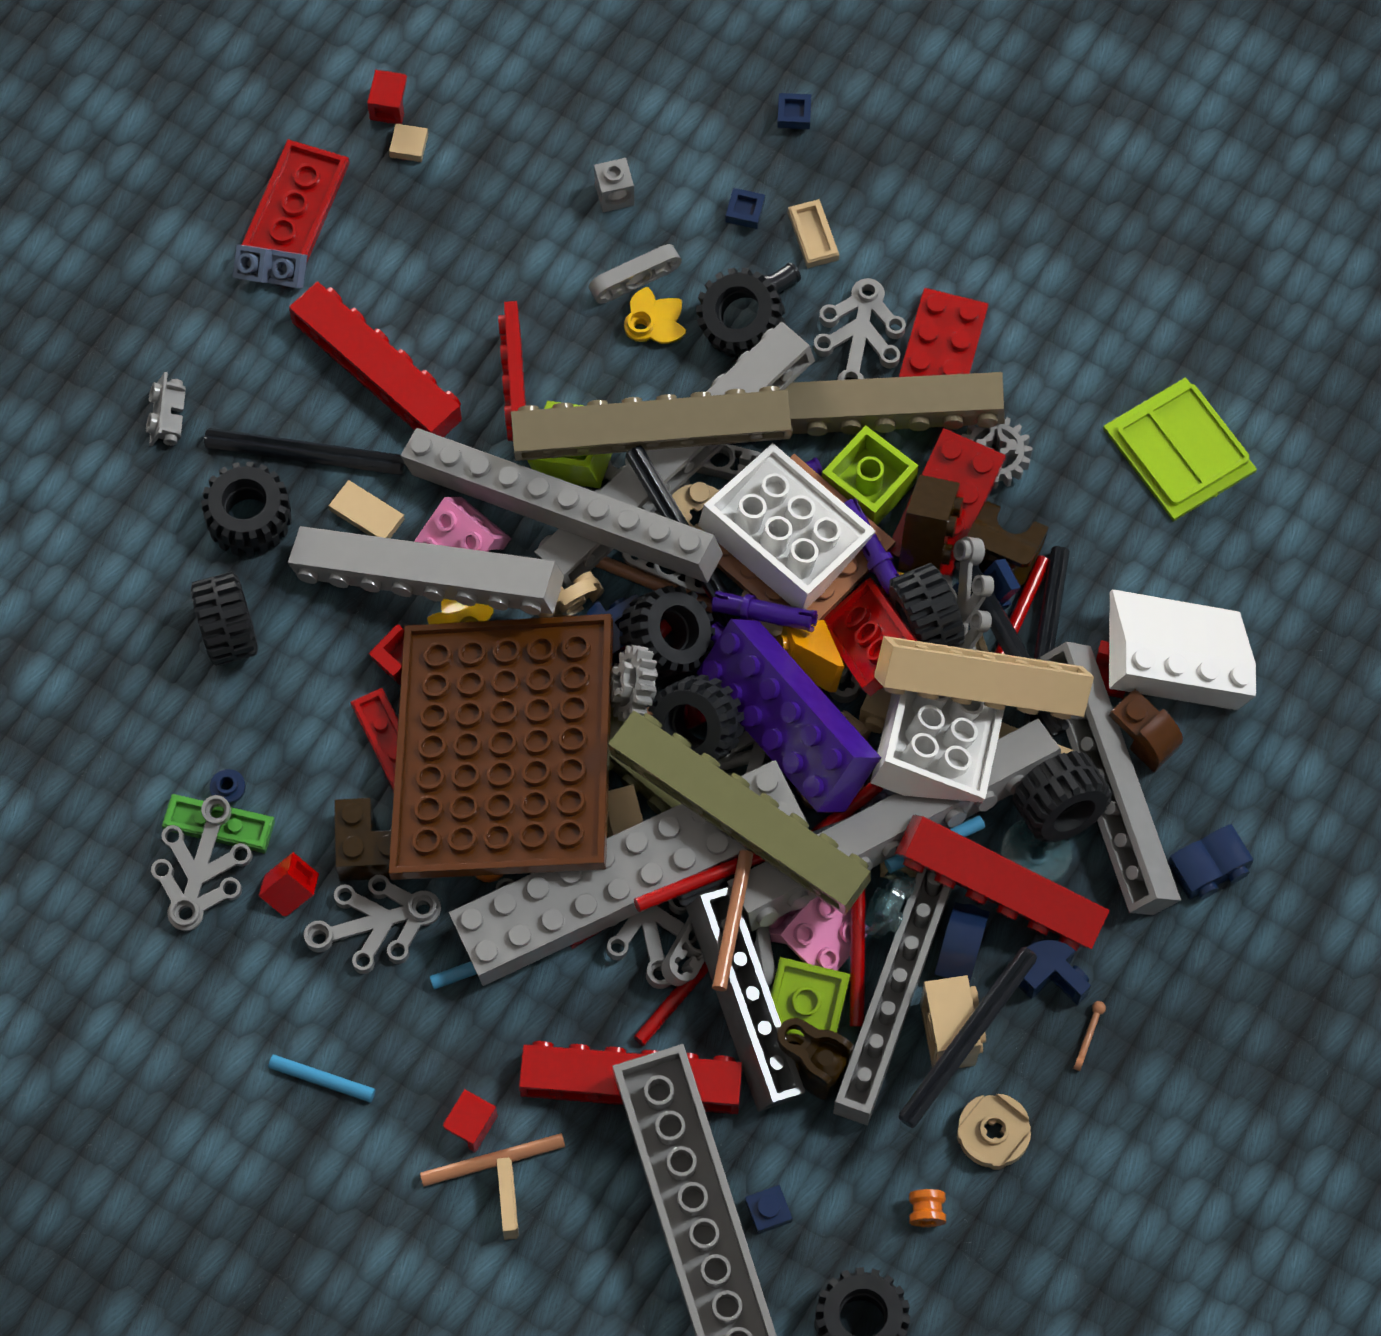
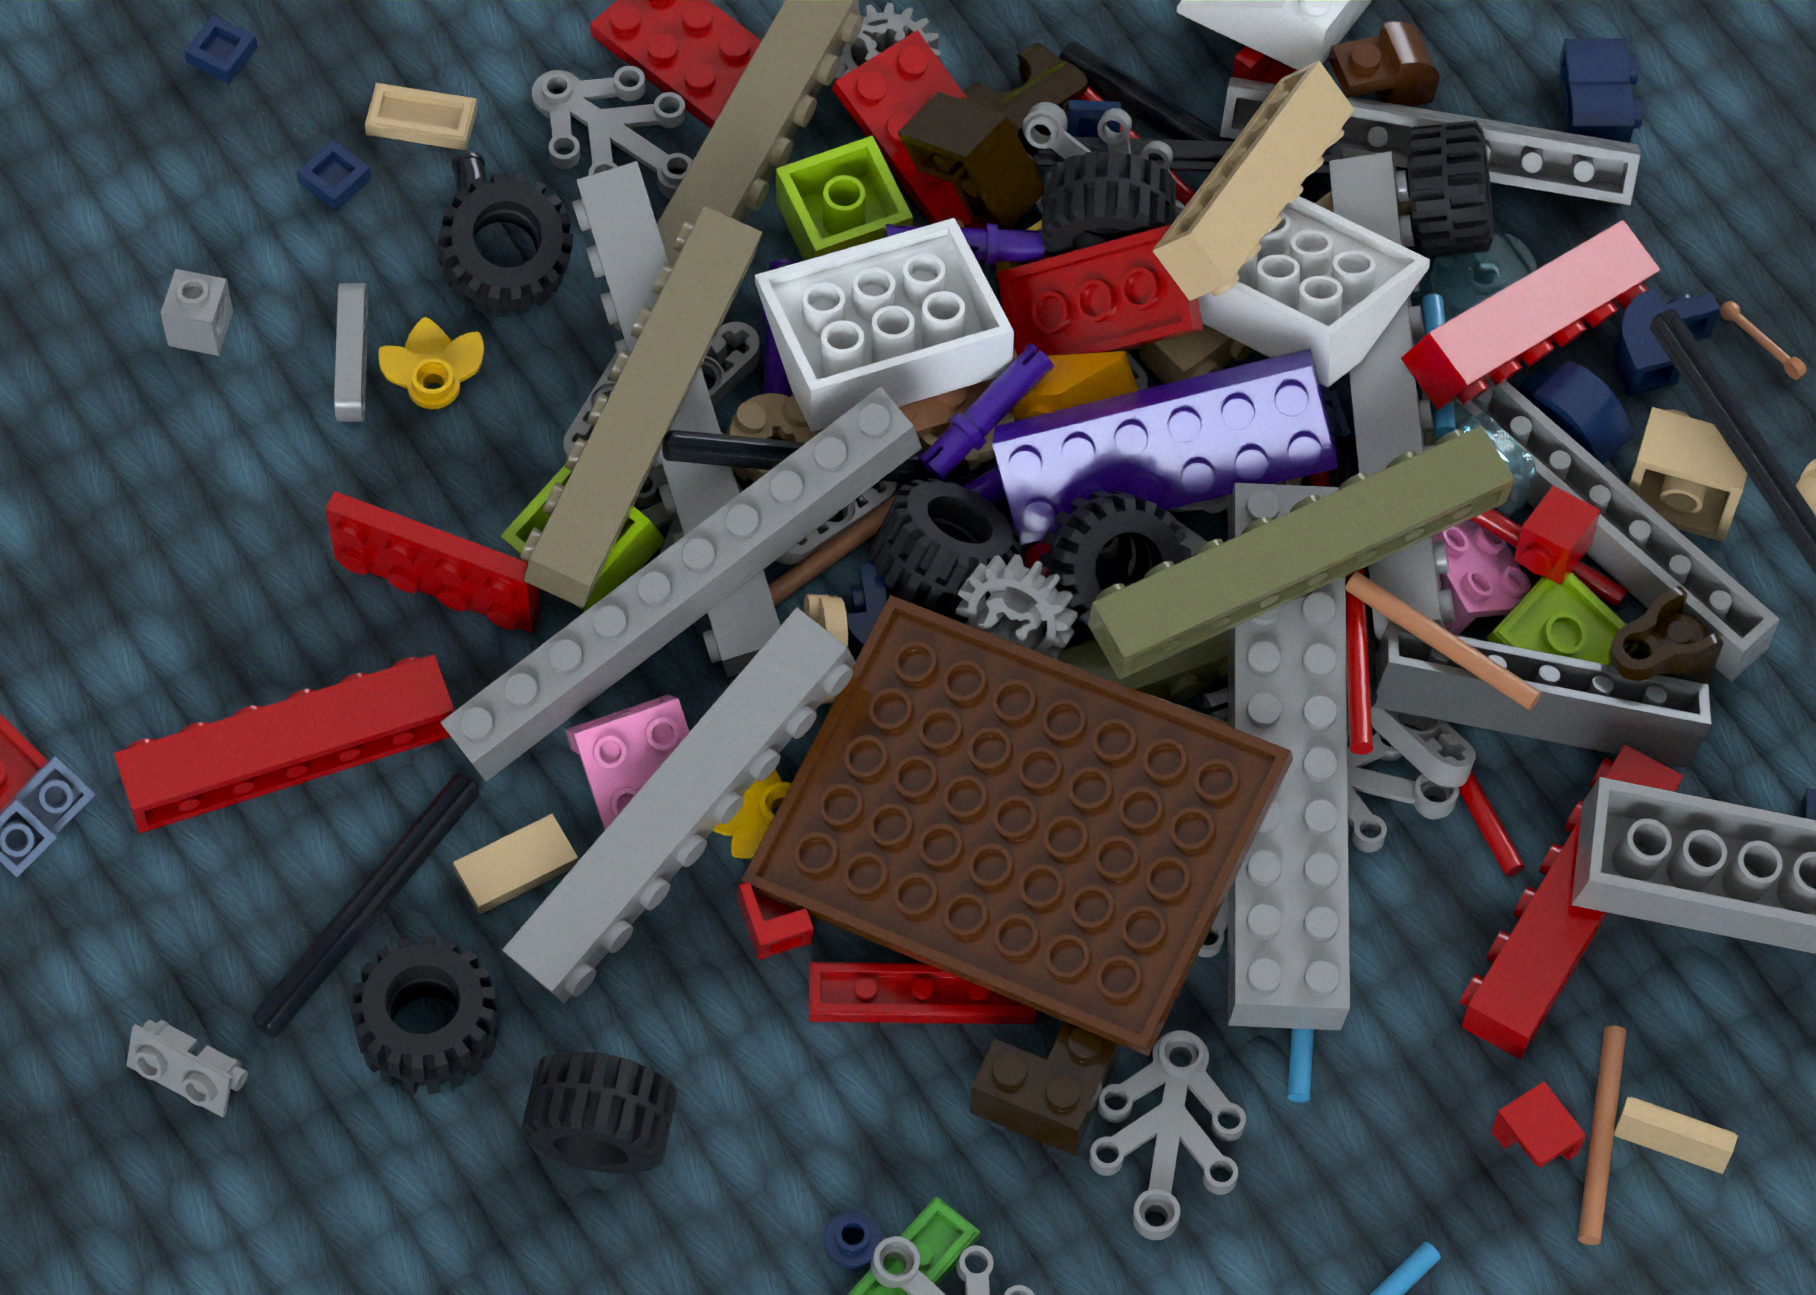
camera: 65 degrees left, 5 degrees down
red panel [259,852,319,916] -> none
none -> red brick [1514,486,1601,585]

